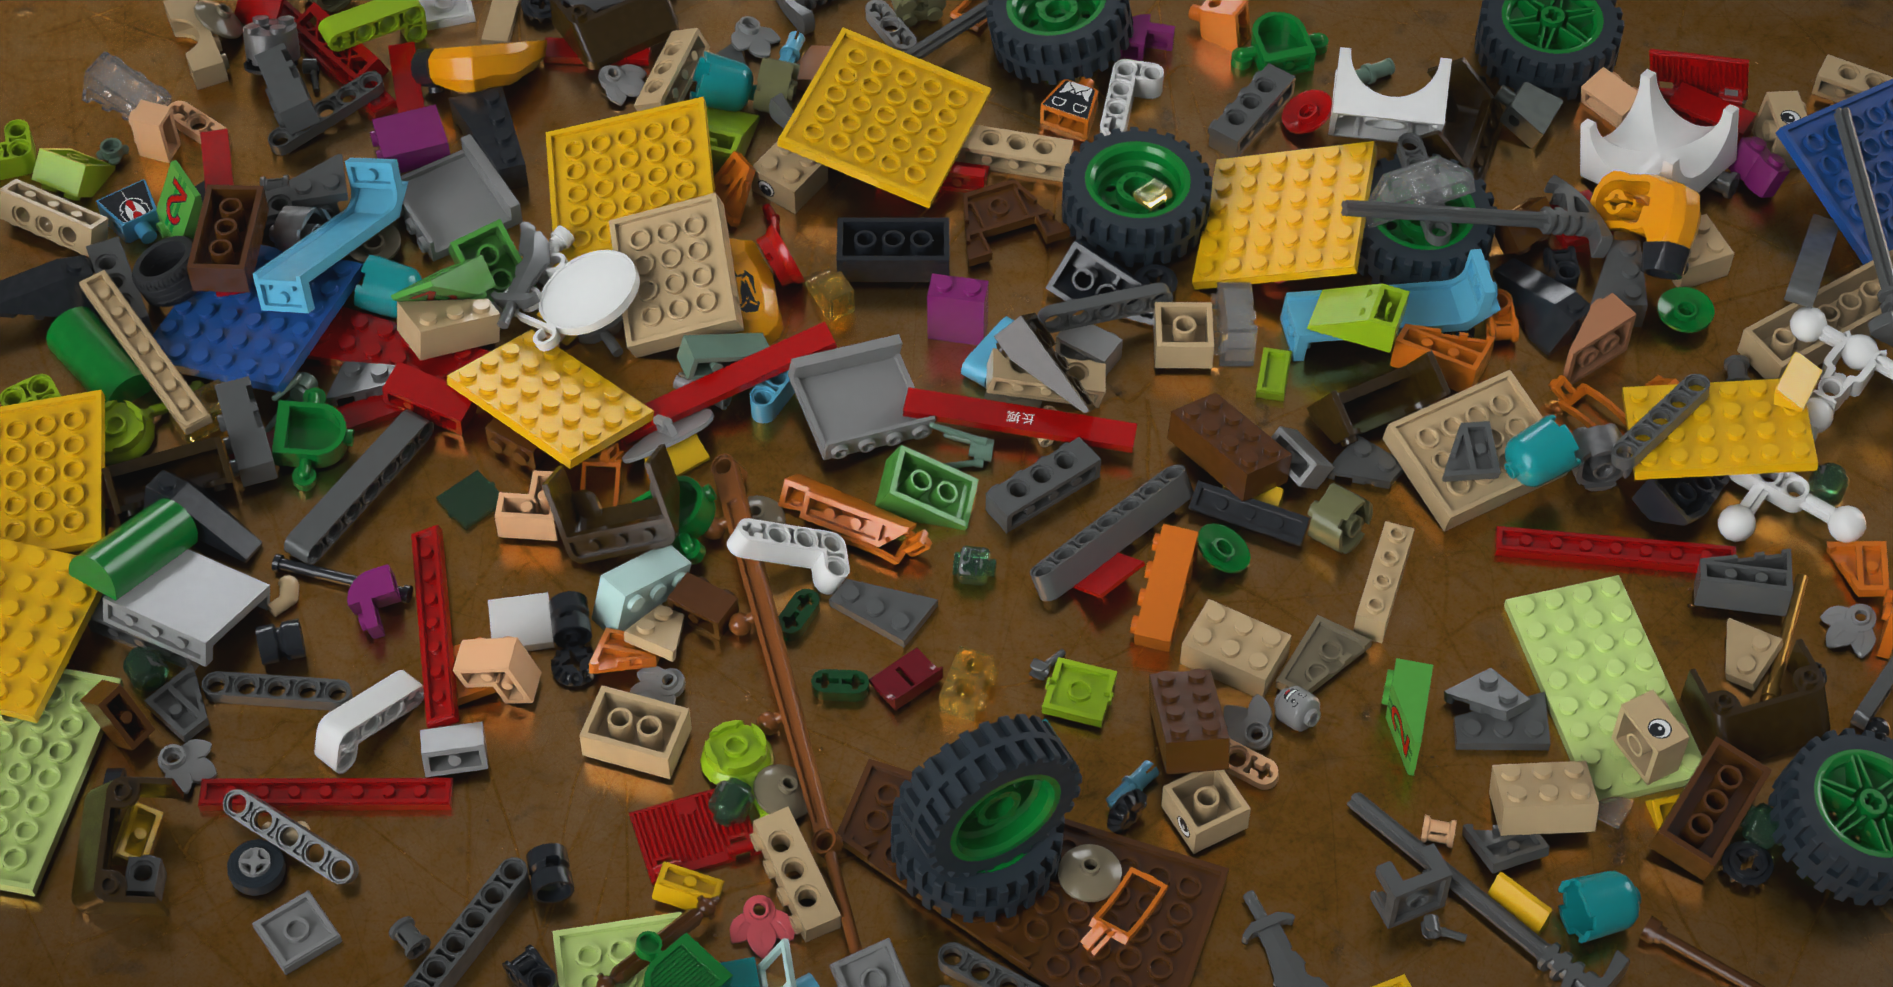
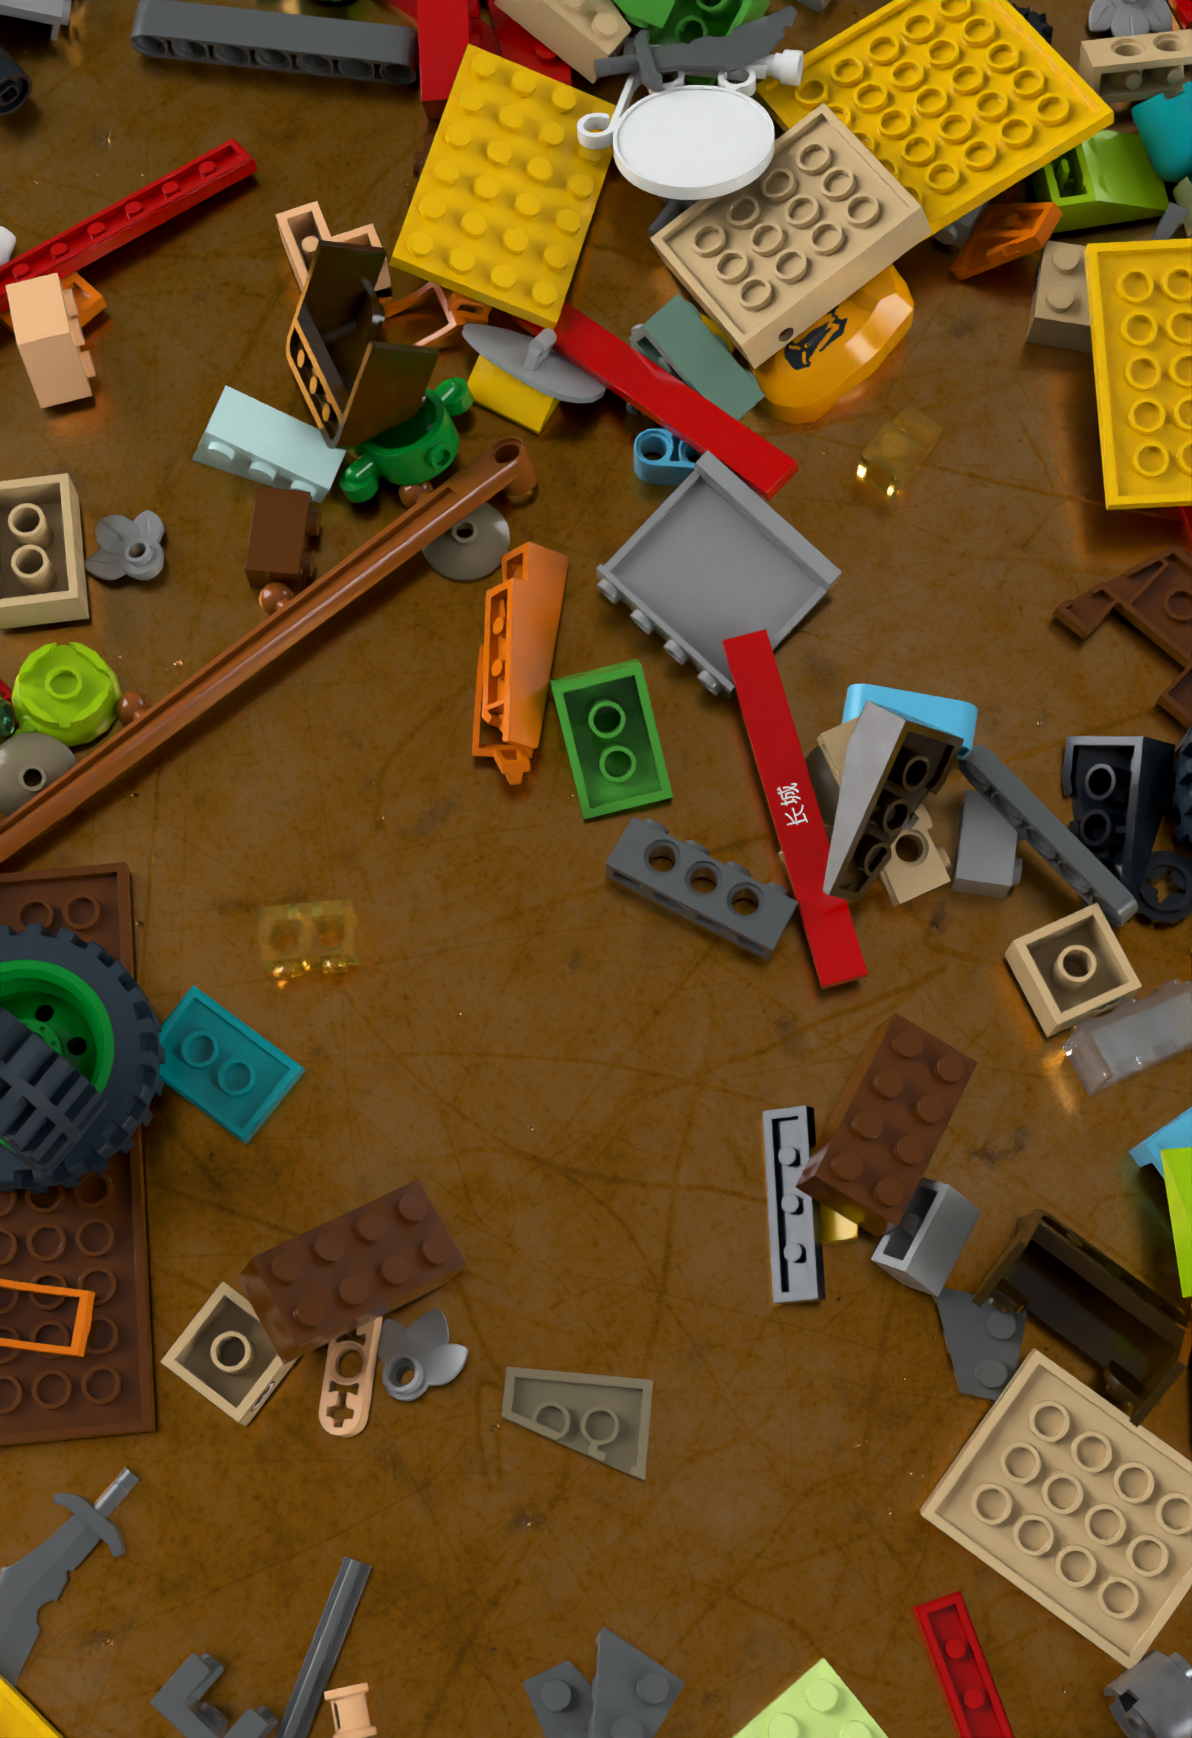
camera: 65 degrees right, 20 degrees up
tan arm [267,575,299,617] -> none
black bar [272,554,413,603] -> none
magenta brick [347,564,402,639] -> none
clear green piece [436,470,499,530] -> none
white tile [488,592,554,651] -> none
black wheel [549,591,592,648] -> none
black gear [551,642,597,687] -> none
orange wing [589,628,660,674] -> none
tan wing [624,604,685,662] -> none
white beam [727,518,850,595] -> none
red piece [756,203,805,288] -> none
dark green beam [778,589,820,641] -> none
dark green beam [811,669,870,702] -> none
dark grey wing [829,579,938,648] -> none
black brick [836,217,949,282] -> none
dark red piece [869,647,944,711] -> none
magenta brick [927,273,989,345] -> none
sand green plant [929,422,994,468] -> none
clear green head [952,545,997,586] -> none
dark grey hand [1029,649,1066,680] -> none
dark grey beam [1030,464,1194,601] -> none
lime plate [1042,657,1117,728] -> none
dark tan dish [1058,844,1122,902] -> none
red piece [1072,553,1145,598] -> none
medium azure axle [1106,760,1159,809] -> none
black gear [1107,789,1147,834] -> none
orange wedge [1130,524,1198,652] -> none
tan brick [1180,599,1292,698] -> none
green dish [1197,523,1251,573] -> none
lime tile [1255,347,1292,402] -> none
light grey head [1274,685,1321,732] -> none
olive brick [1308,483,1373,554] -> none
tan brick [1353,521,1414,643] -> none
bright green slope [1381,658,1433,776] -> none
dark grey wing [1442,421,1501,482] -> none
teal cylinder [1504,414,1581,487] -> none

